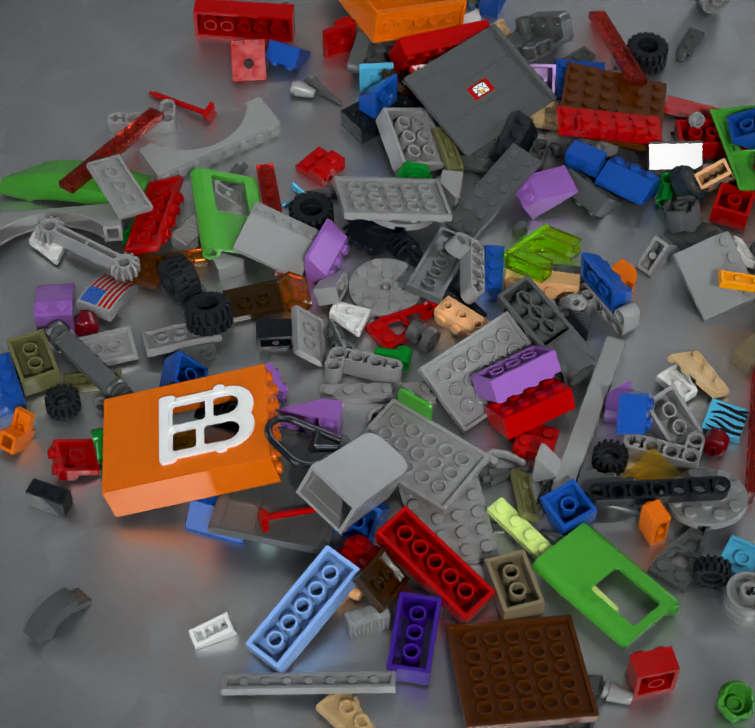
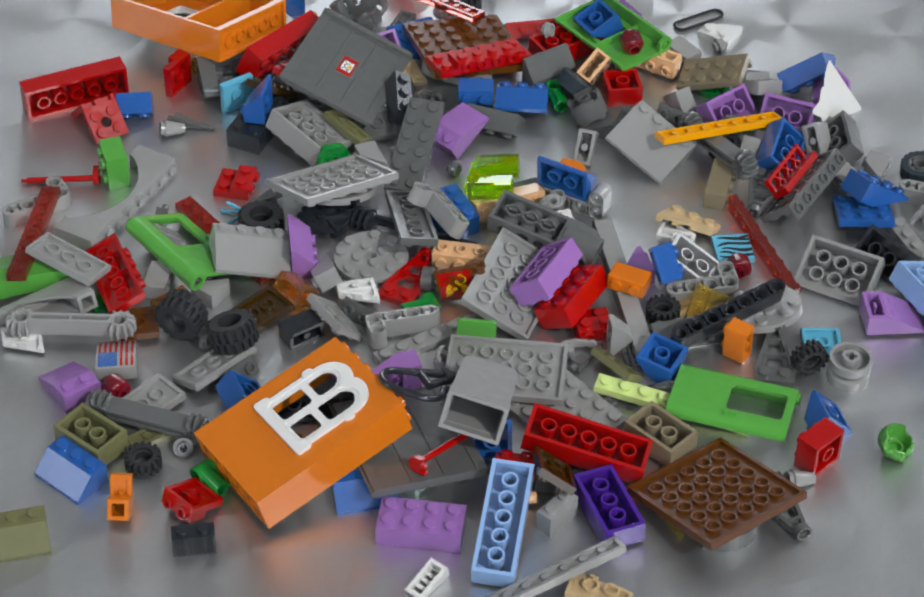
camera: 30 degrees left, 10 degrees down
none -> bright green brick [96,136,131,190]
none -> medium lavender brick [376,496,467,554]
none -> flag [433,261,486,302]
none -> orange brick [607,262,652,299]
none -> blue slope [804,390,853,436]

